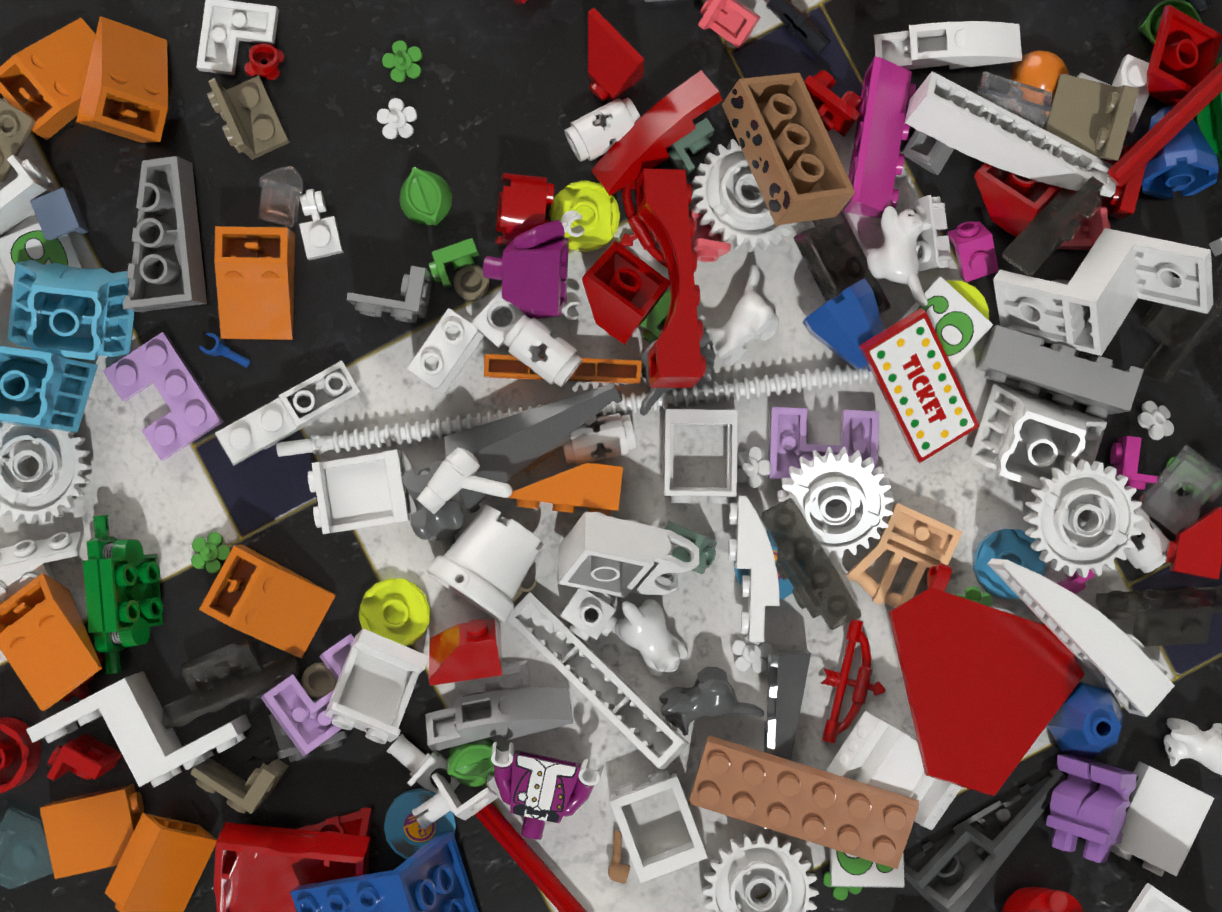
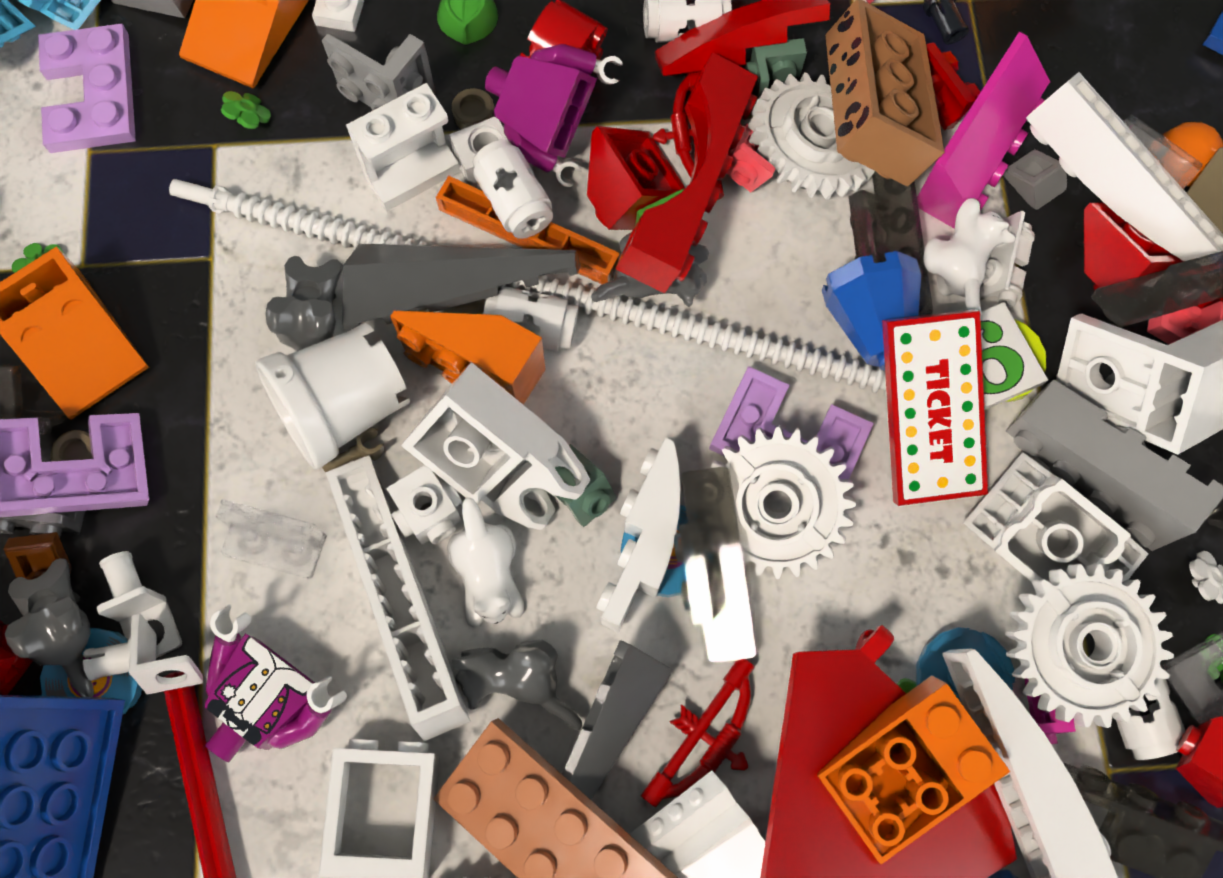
camera: 20 degrees right, 15 degrees down
blue hand [199,333,251,368] -> none
white slope [215,361,360,466] -> none
white panel [308,449,411,534] -> none
white panel [324,629,430,744] -> none
neon yellow tile [359,578,431,647] -> none
white piece [417,447,513,514] -> none
light grey slope [425,687,573,752] -> none
bright green bracket [429,238,479,289] -> none
red slope [429,618,503,686] -> none
bright green hat [446,738,504,787] -> none
neon yellow tile [549,180,620,253] -> none
medium nougat hand [608,831,630,884] -> none
white window [663,409,738,504] -> none
white animal [704,264,779,367] -> none
white plant [731,635,773,673] -> none
white plant [737,447,772,488] -> none
light nougat plate [845,503,962,608] -> none
white slope [874,21,1022,70] -> none
dark pink bracket [947,221,999,282] -> none
dark pink bracket [1110,436,1158,490] -> none
none -> reddish brown tile [3,532,73,580]
none -> dark grey animal [5,558,94,697]
none -> bright green plant [221,91,271,129]
none -> orange slope [817,675,1011,865]

